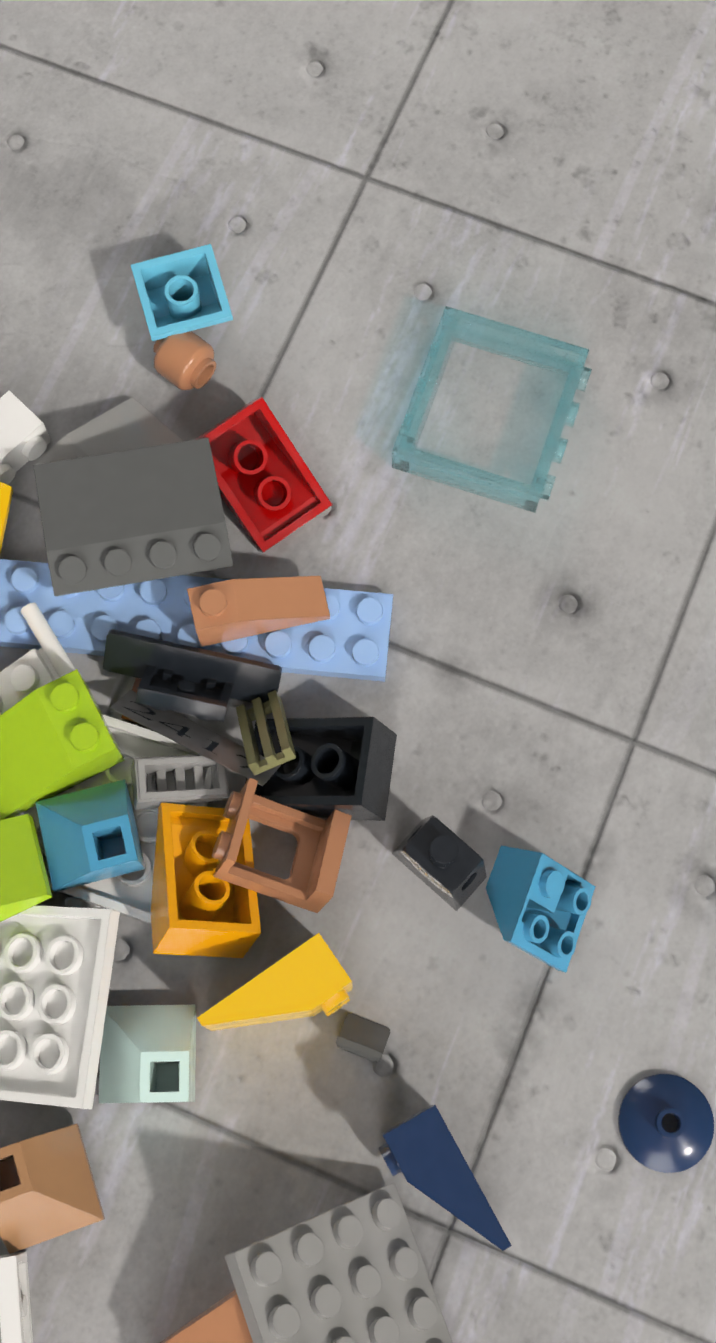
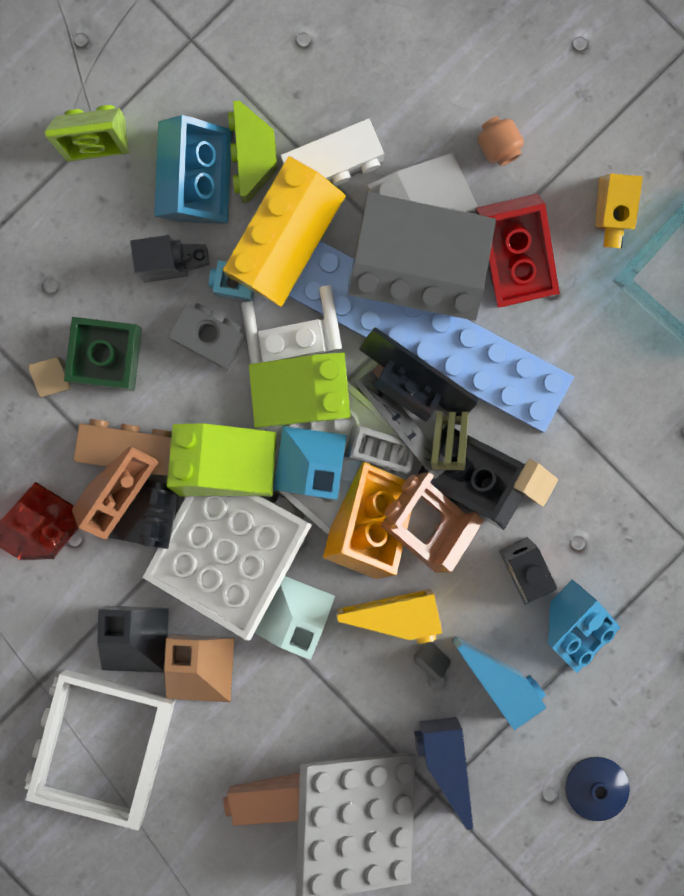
camera: 20 degrees right, 15 degrees up
medium azure slope [131,244,233,341] -> none
nougat slope [187,576,330,647] -> none
none -> dark azure slope [452,637,547,731]
none -> tan tile [514,459,559,507]
none -> yellow torso [595,173,643,249]

